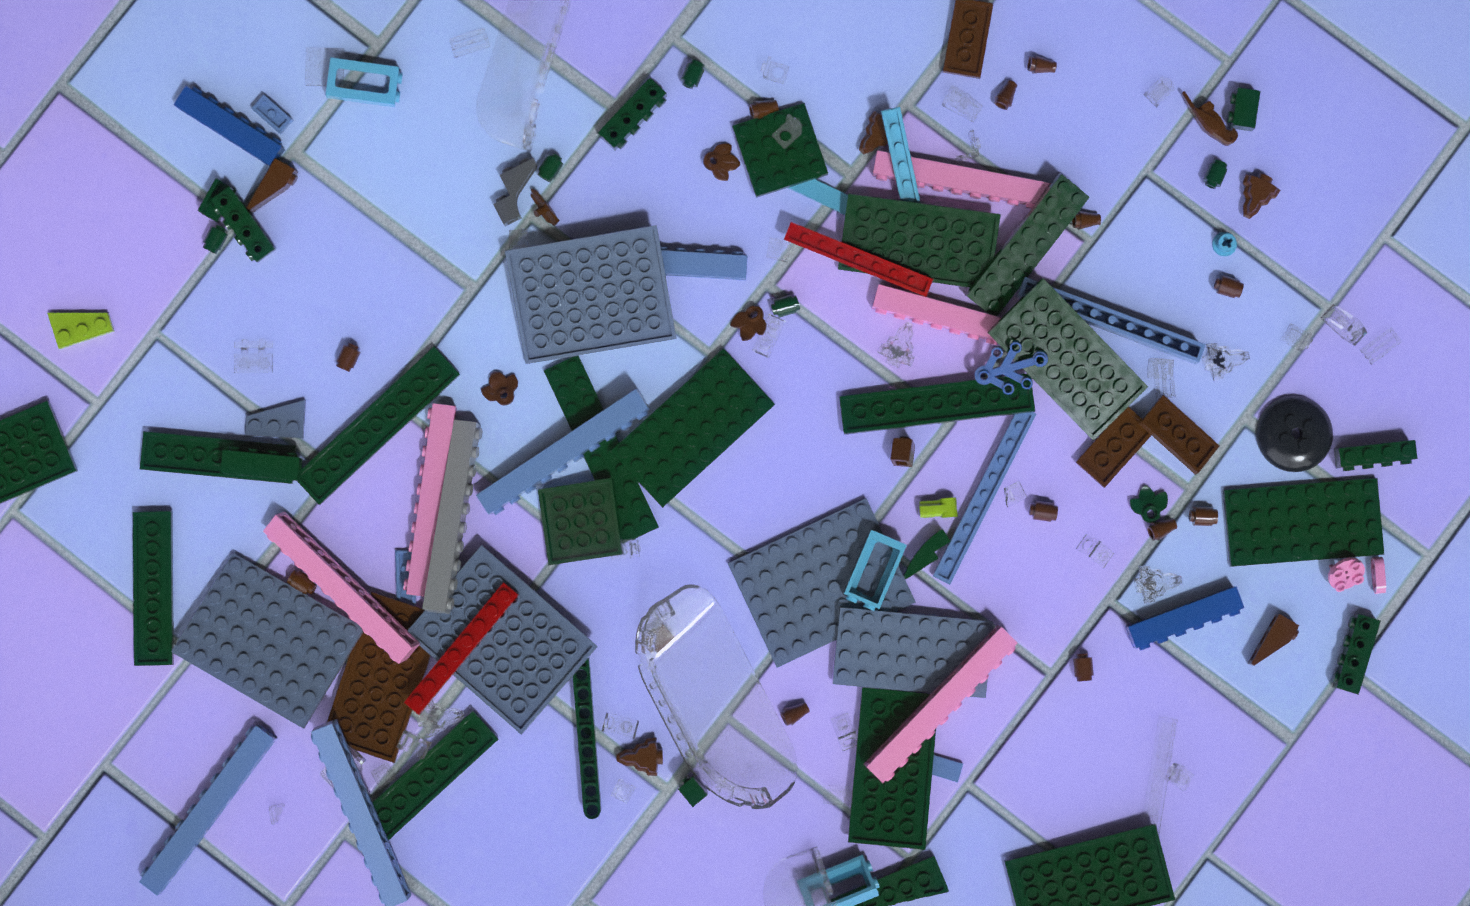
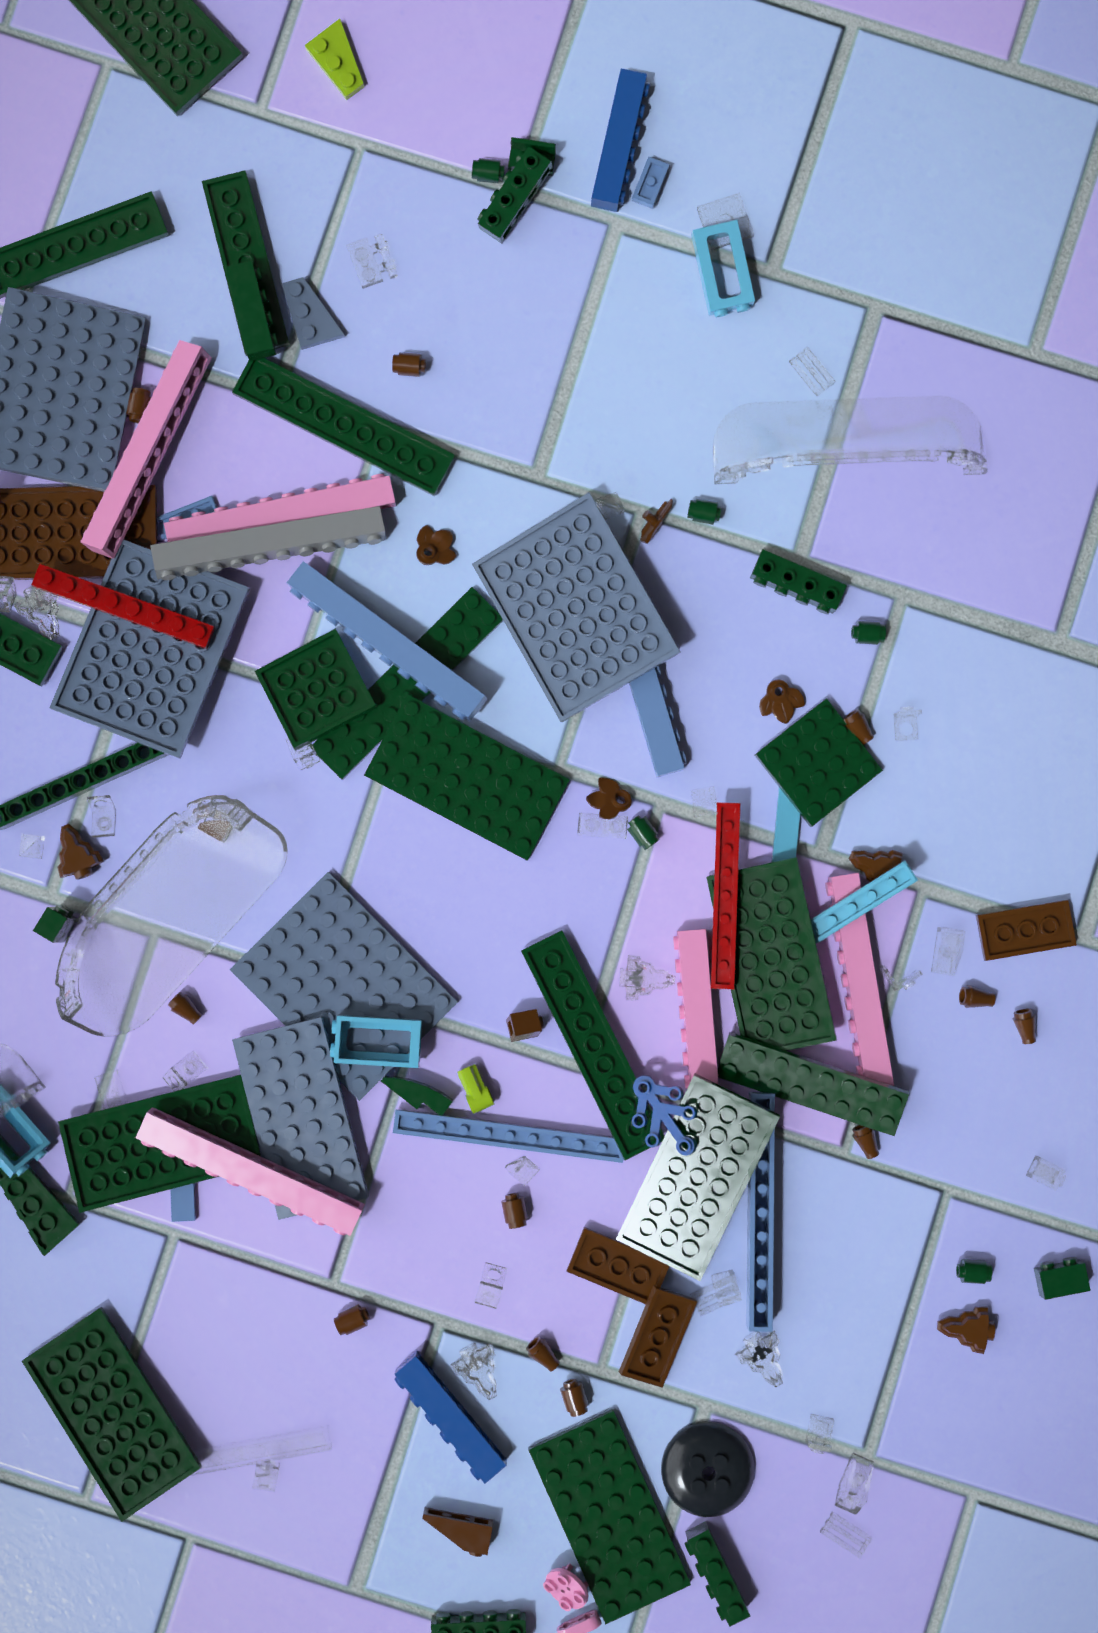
camera: 65 degrees right, 0 degrees up
reddish brown slope [247,159,298,212] -> none
dark grey arch [493,157,537,227] -> none
clear bracket [772,114,802,149] -> none
dark green plate [1130,485,1168,523] -> none
reddish brown animal [1181,91,1238,146] -> none
medium azure piece [1212,232,1237,257] -> none
brick [1214,275,1244,298] -> none

